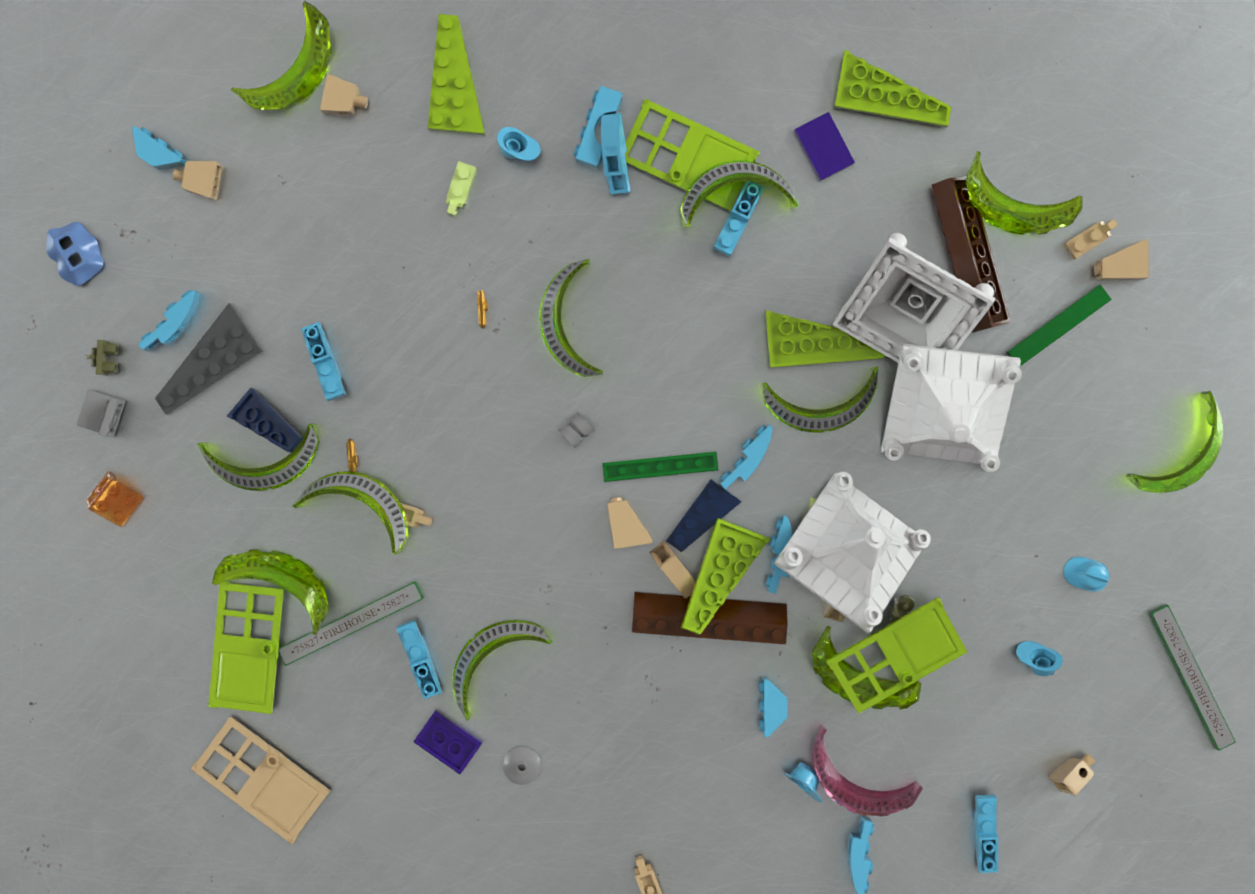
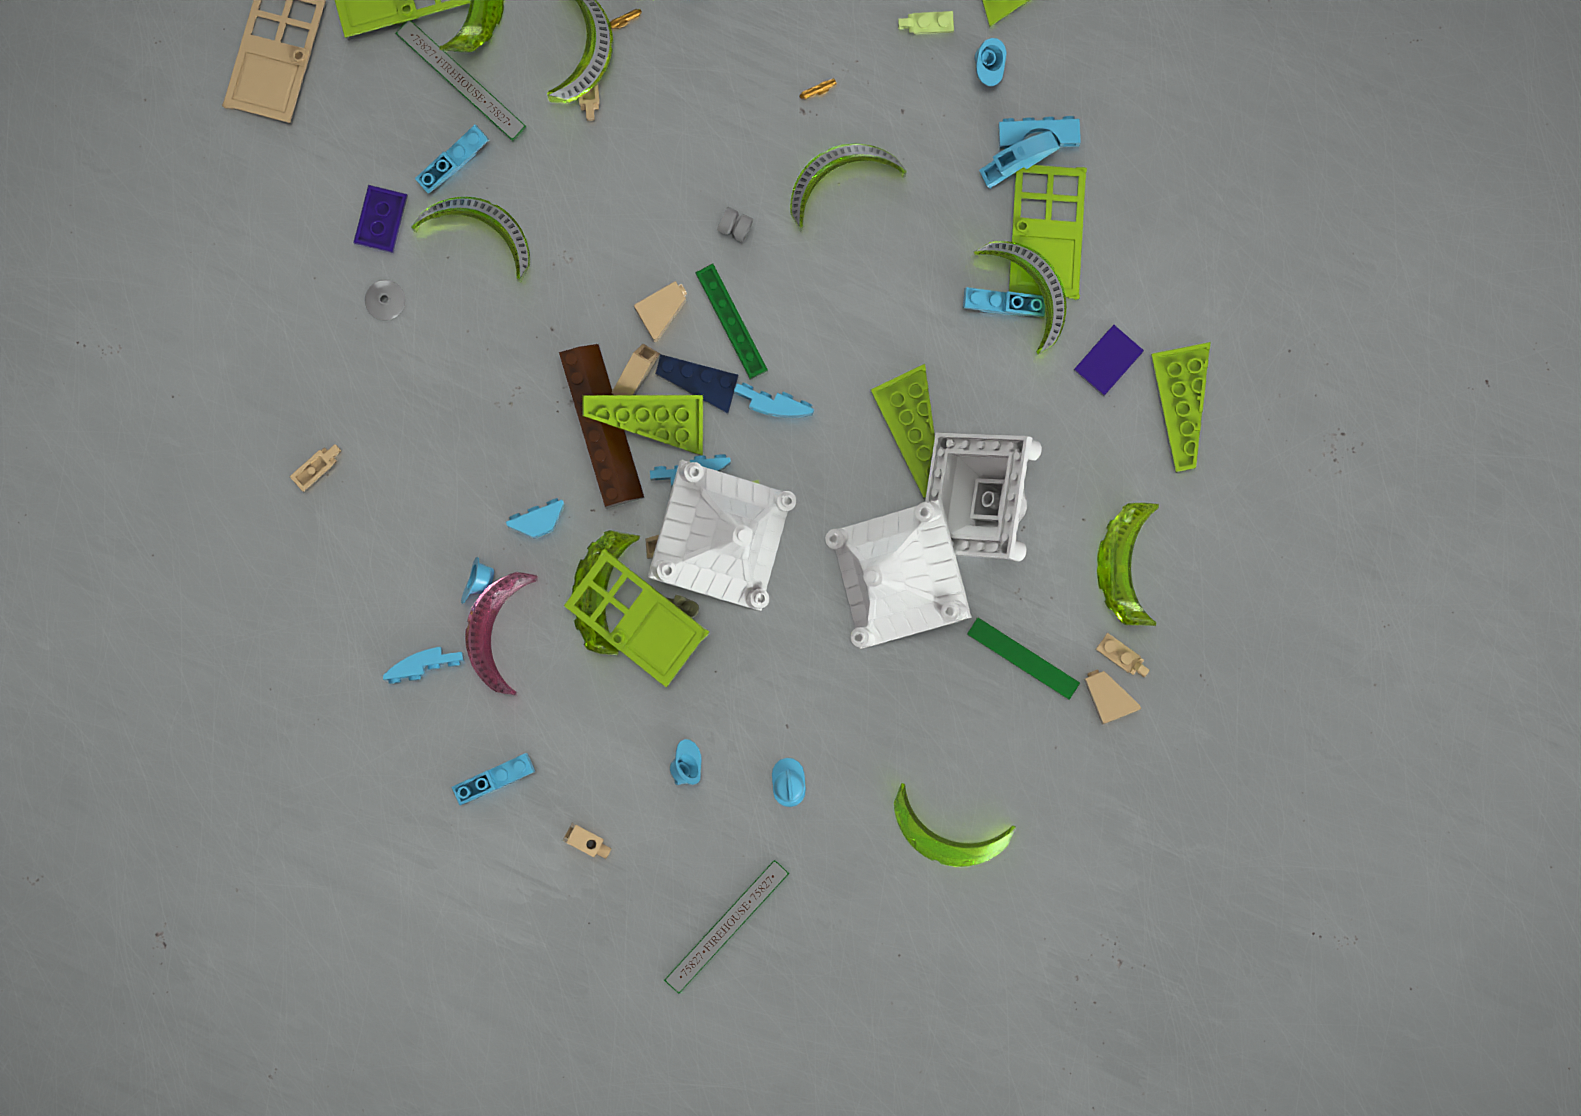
camera: 65 degrees right, 5 degrees down
windscreen [761,366,878,433] -> none
reddish brown slope [932,176,1011,333] -> none

